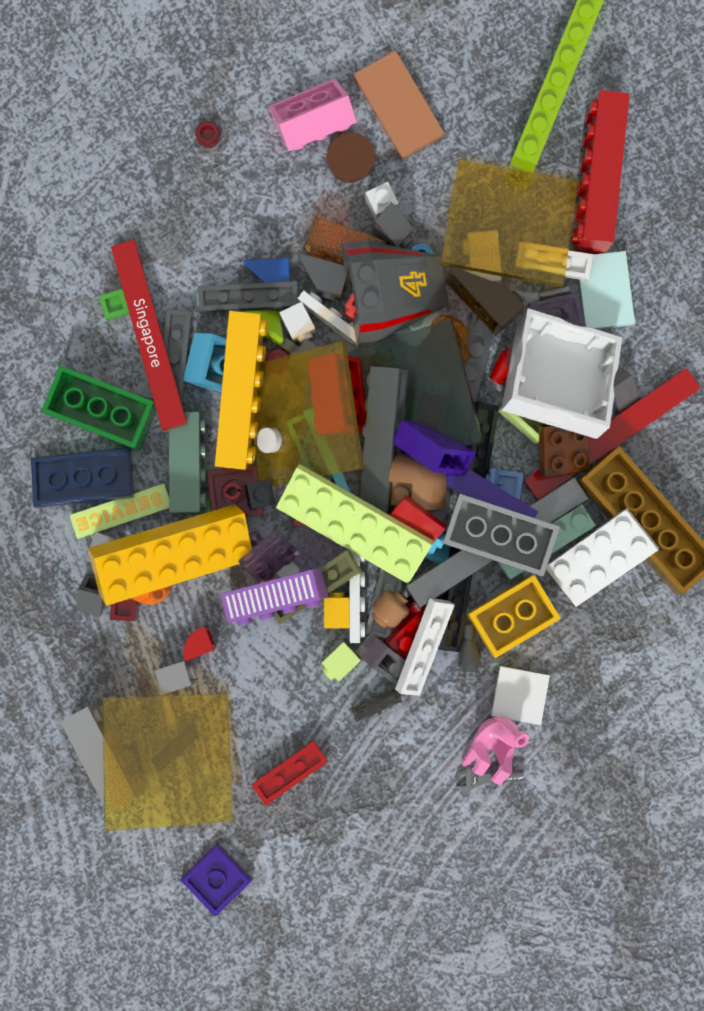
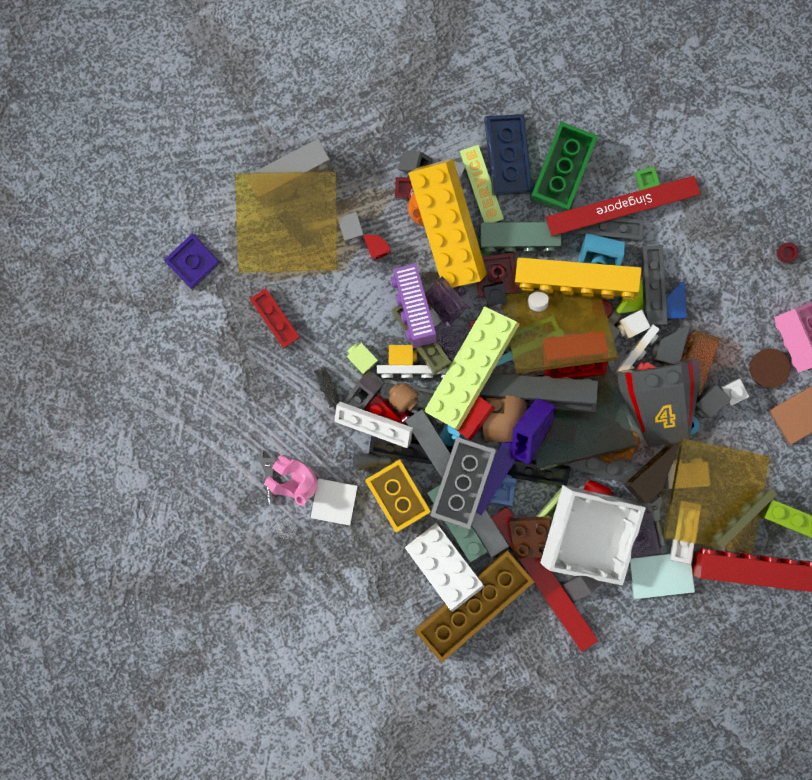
camera: 90 degrees right, 0 degrees up
none -> olive plate [710,488,777,550]

